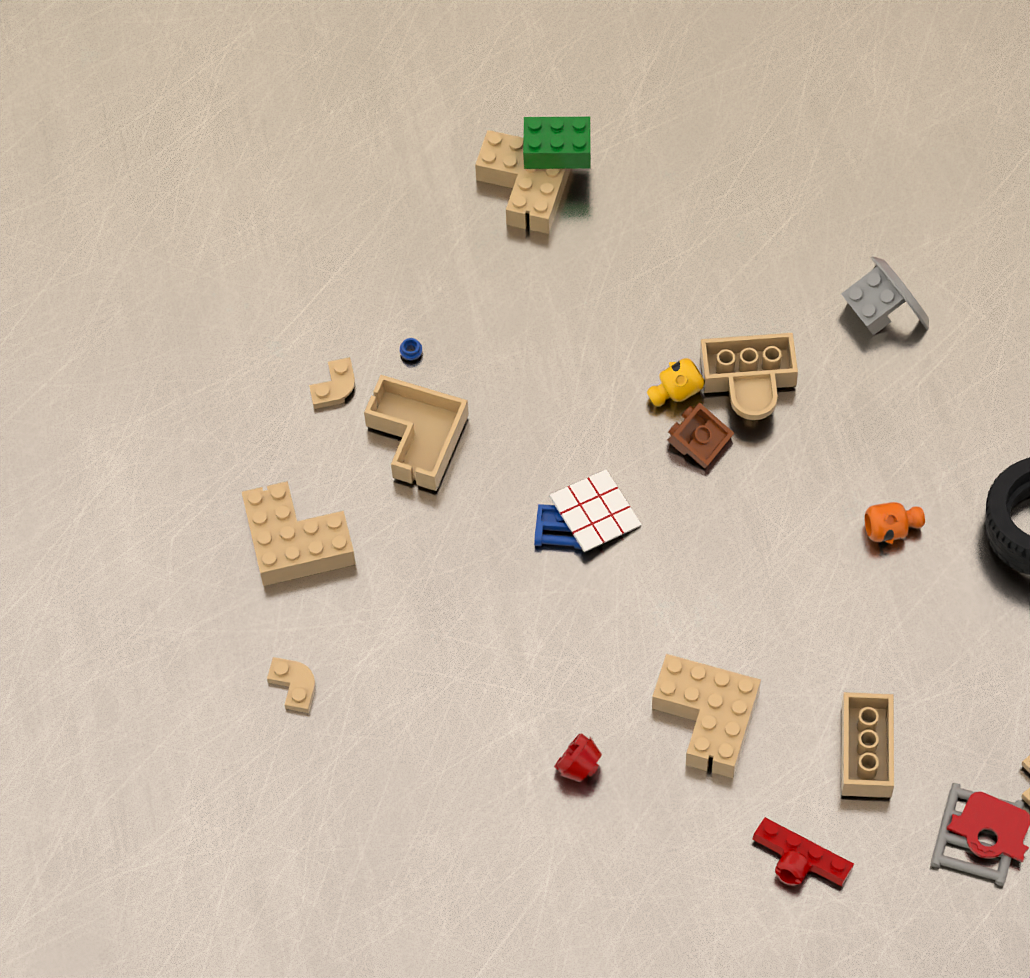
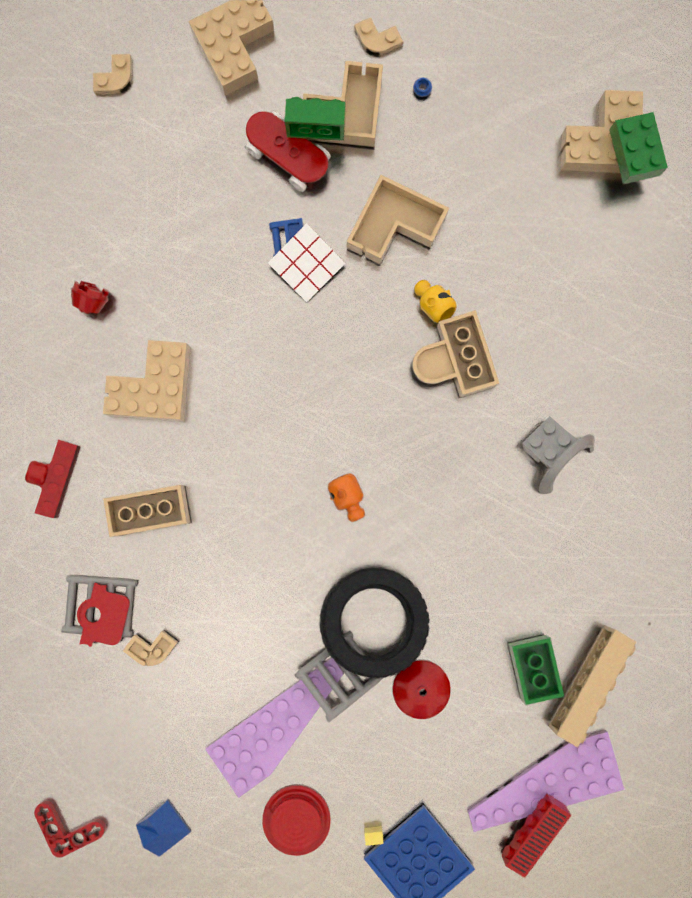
camera: 75 degrees right, 25 degrees up
dark orange plate [667,402,734,468] -> none
none -> red piece [245,111,331,192]
none -> green brick [285,97,345,141]
none -> tan piece [347,175,449,264]

